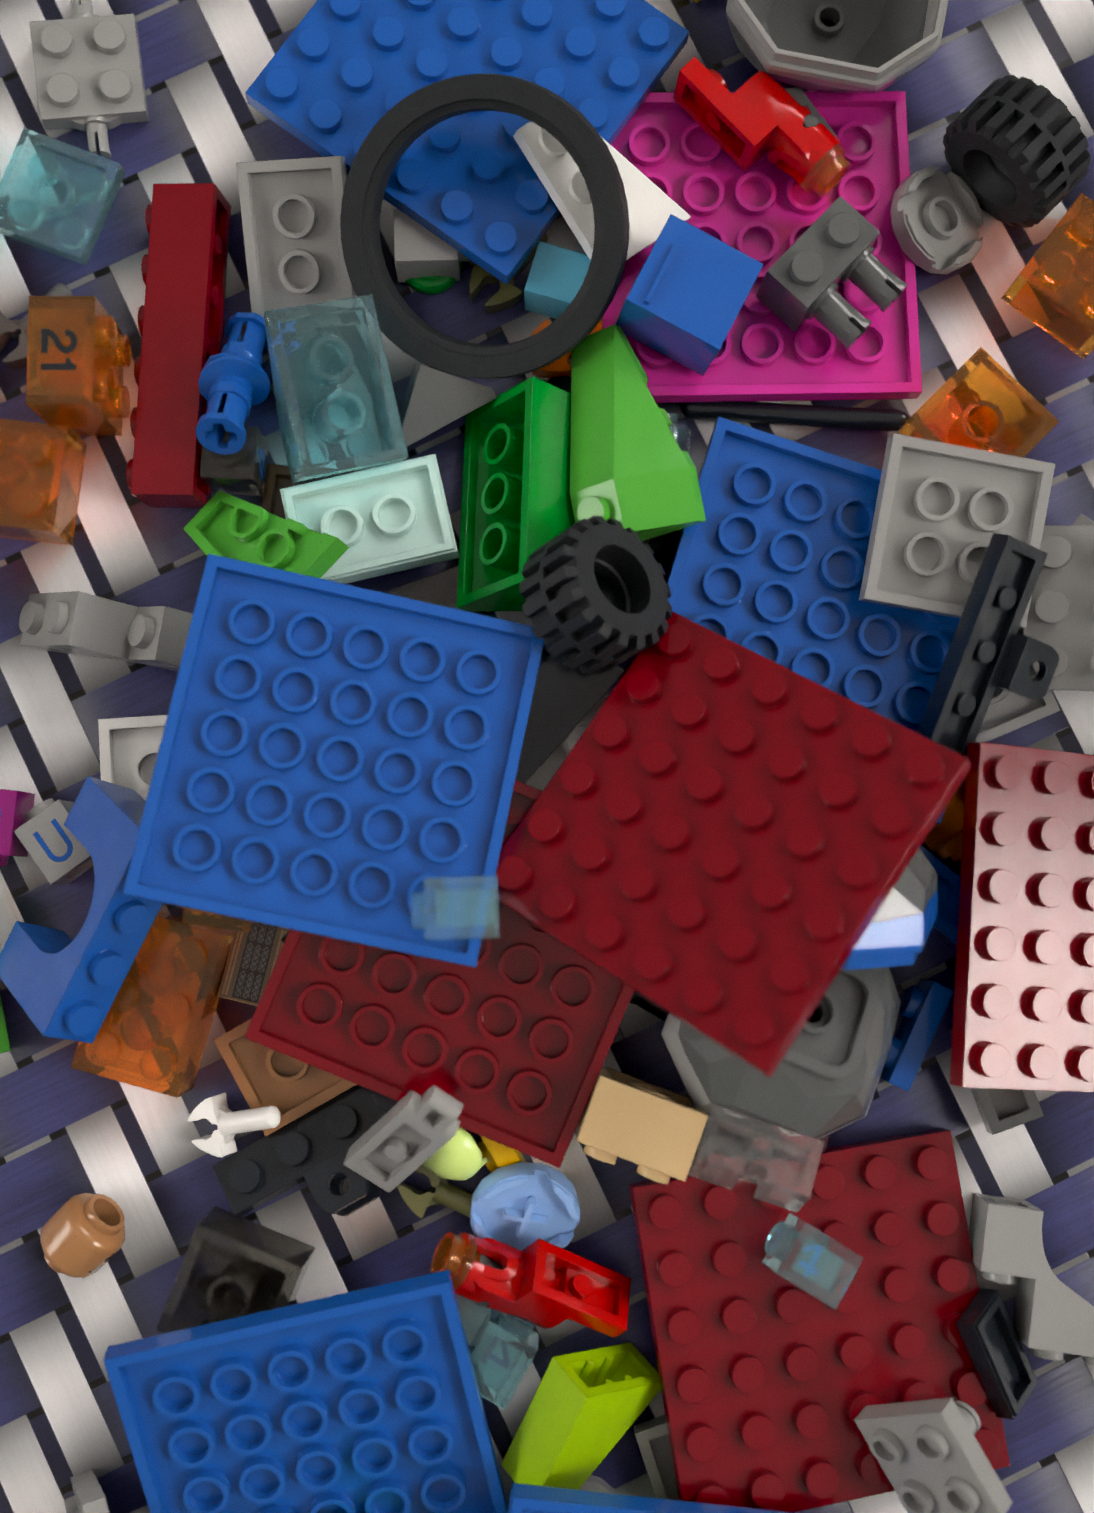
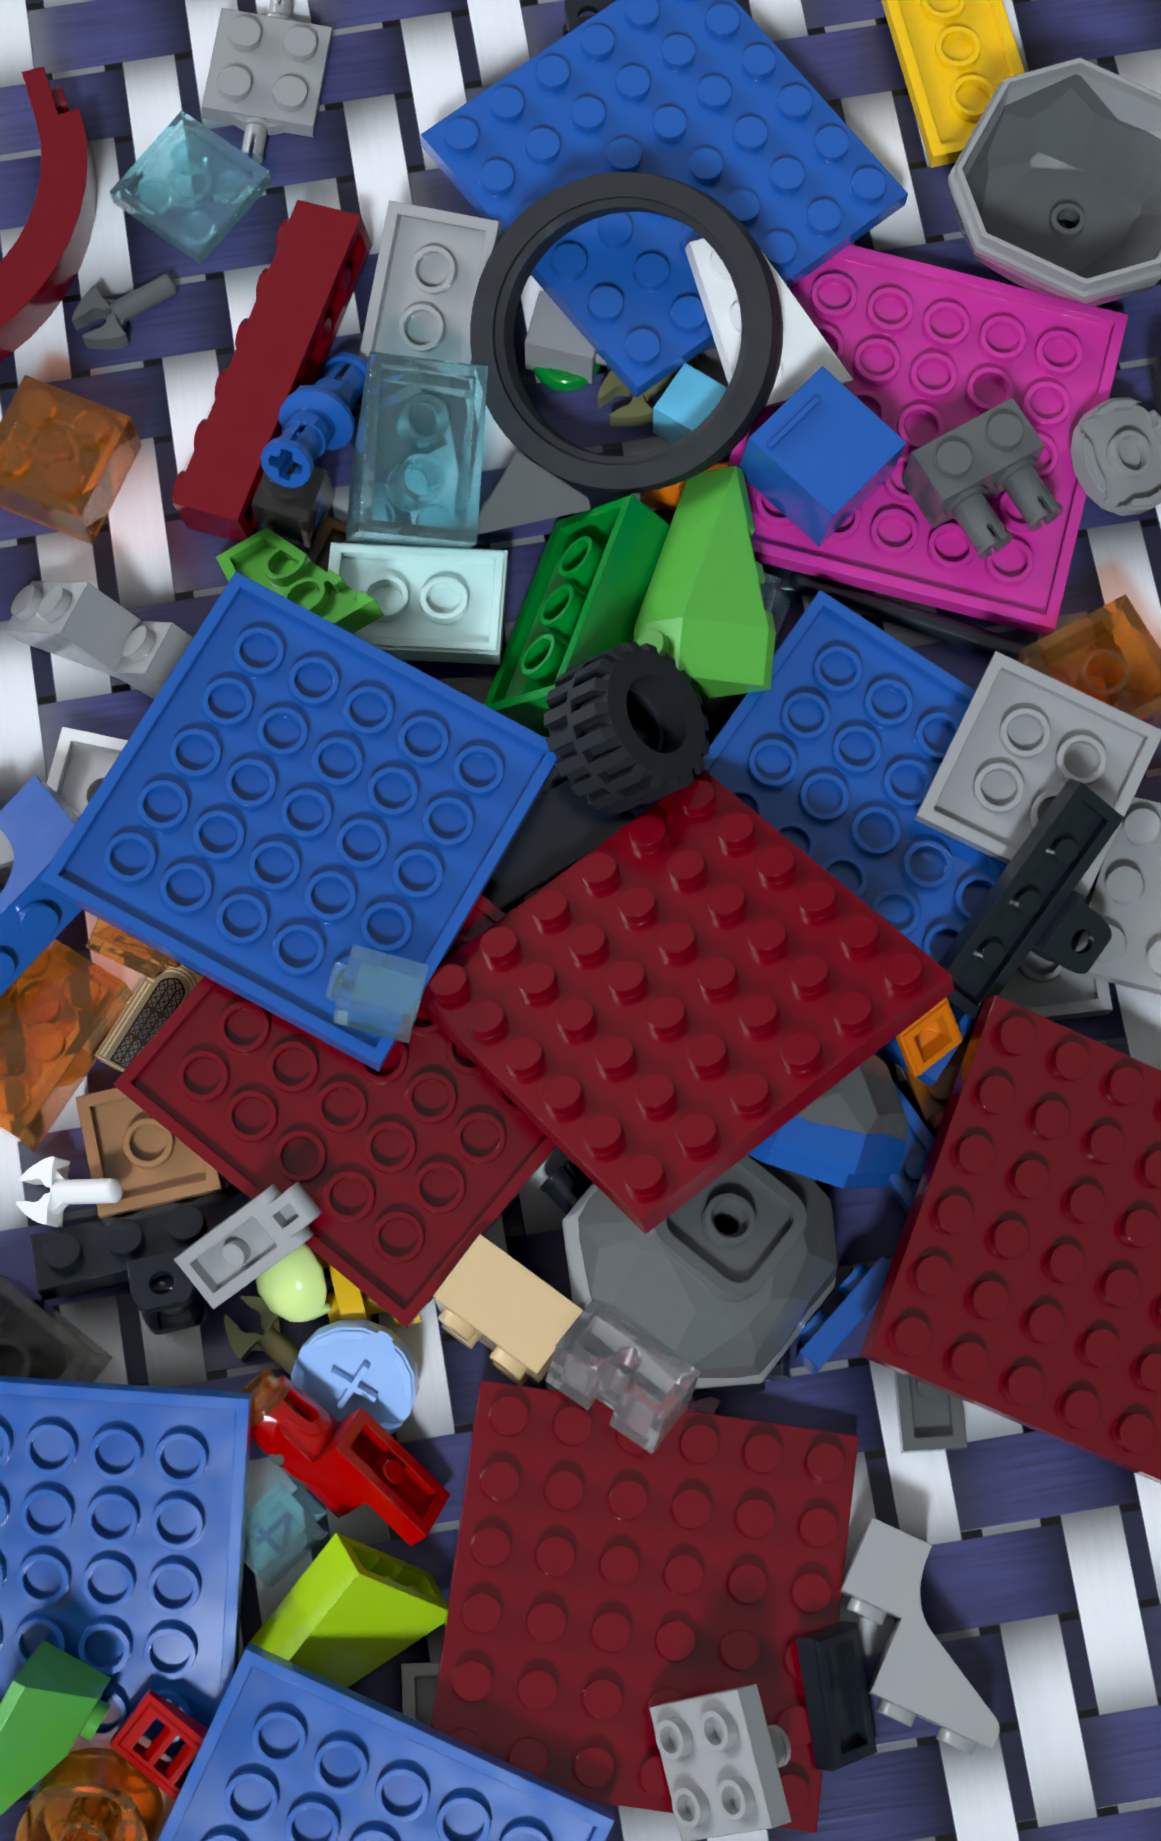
camera: 20 degrees right, 10 degrees down
clear orange brick [26,296,131,436] -> none
red plate [673,57,851,198] -> none
clear light blue brick [762,1213,864,1310] -> none

